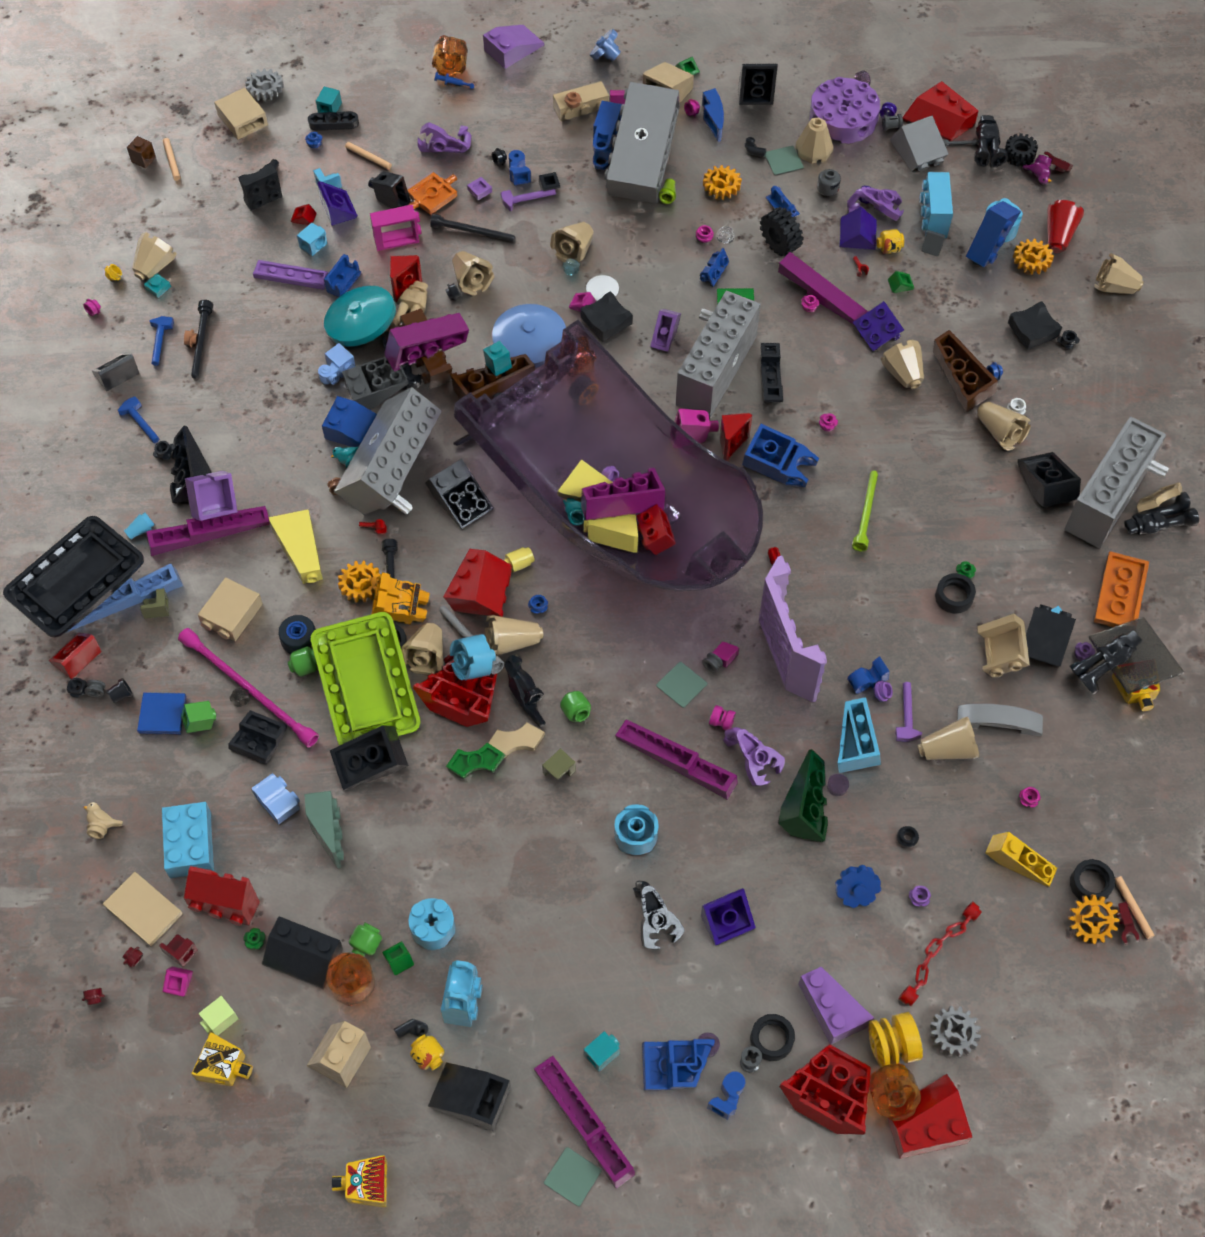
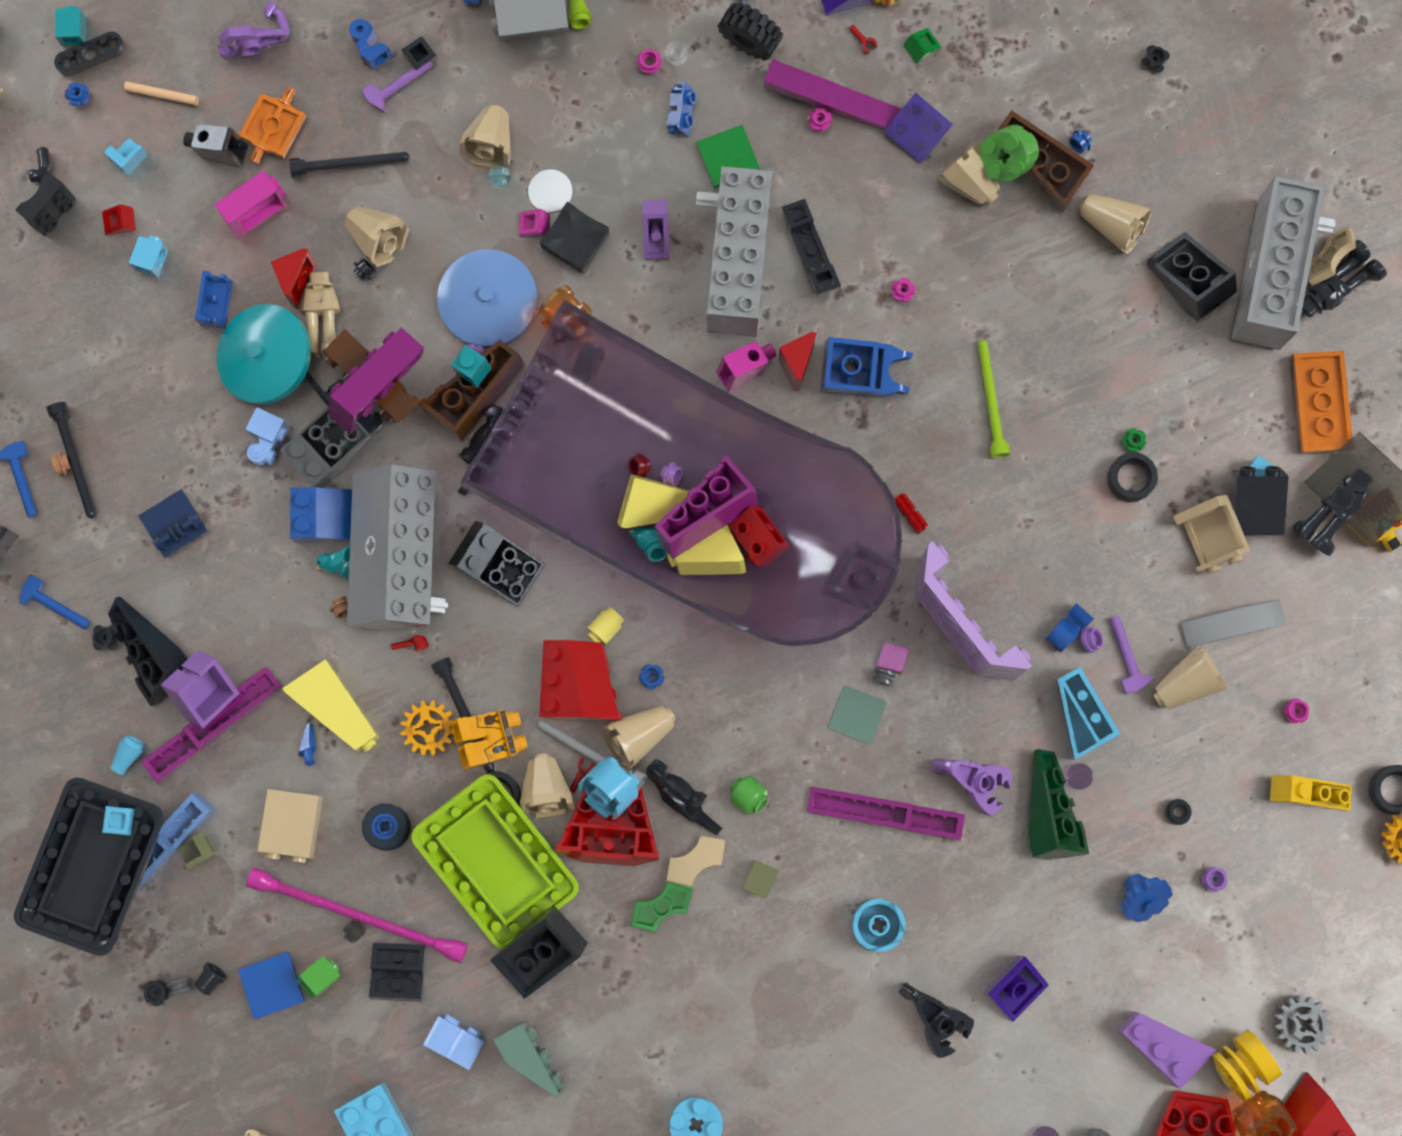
camera: 20 degrees left, 20 degrees up
red slope [49,632,102,679] -> none
medium lavender tile [253,260,329,290] -> none
bright green head [288,646,318,677] -> none
dark purple slope [317,181,358,226] -> none
medium lavender plate [467,177,492,200] -> none
black plate [491,148,507,165] -> none
dark pink wheel [709,705,736,730] -> none
black tyre [750,1014,795,1061] -> none
red piece [898,901,982,1006] -> none
white plate [1007,398,1026,415] -> none
black brick [1008,301,1062,350] -> none
medium lavender plate [1075,642,1095,661] -> none
none -> medium azure tile [102,806,134,835]
none -> dark blue hinge [138,489,208,558]
none -> blue bar [298,723,316,766]
none -> dark red plate [629,453,651,478]
none -> bright green brick [980,125,1039,181]

